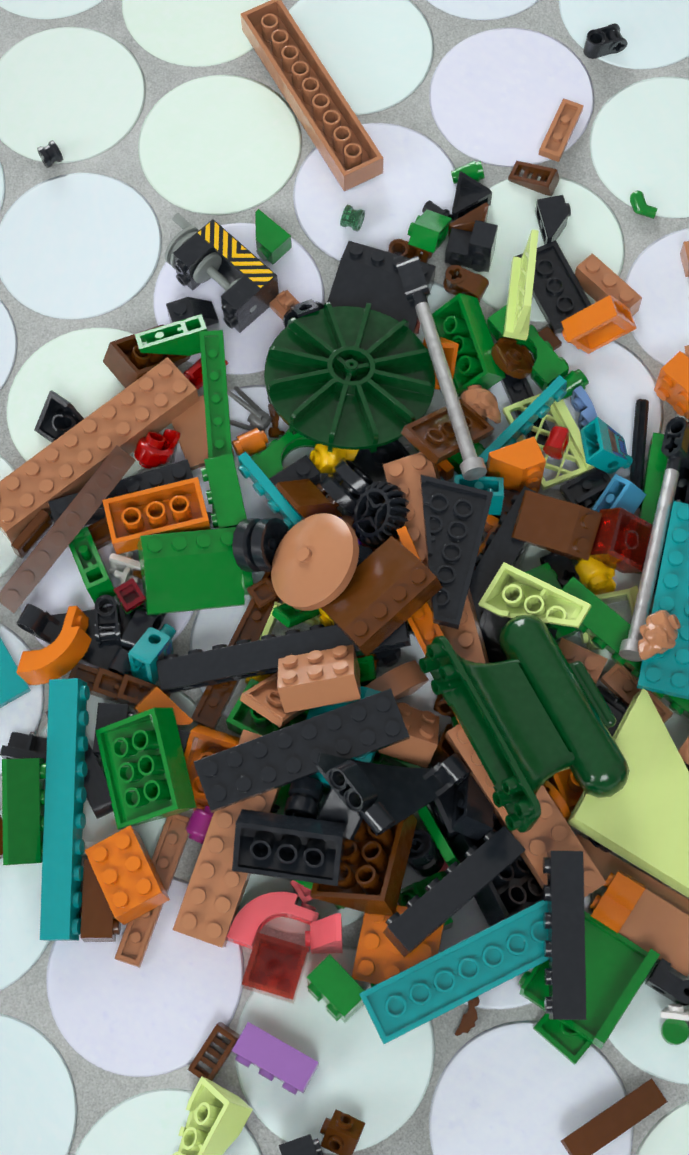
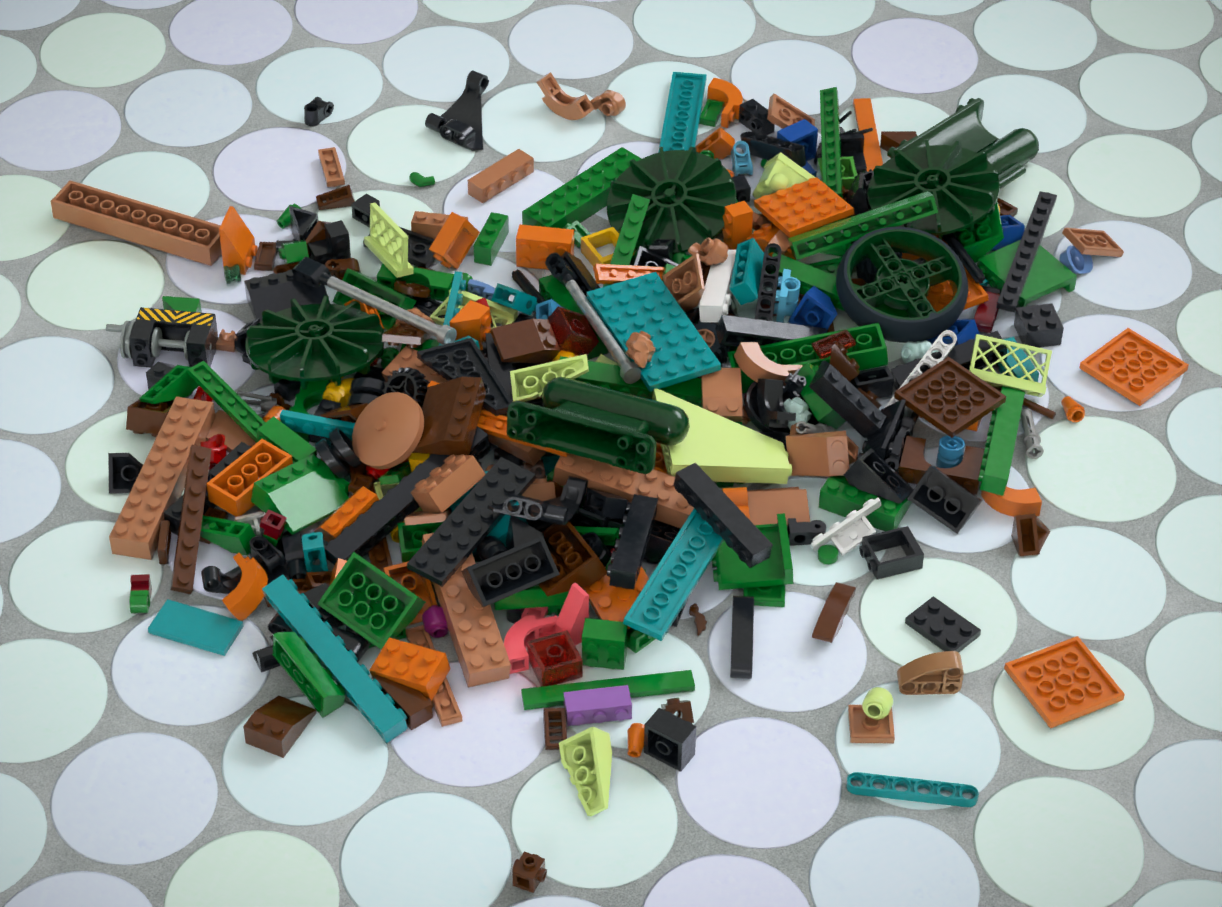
camera: 40 degrees left, 25 degrees down
none -> orange slope [219,206,258,275]
none -> reddish brown tile [254,242,277,271]
none -> orange slope [314,486,379,542]
none -> green brick [473,212,509,266]
none -> green tile [521,670,695,710]
none -> orange cone [627,723,645,757]
none -> black beam [730,596,754,679]

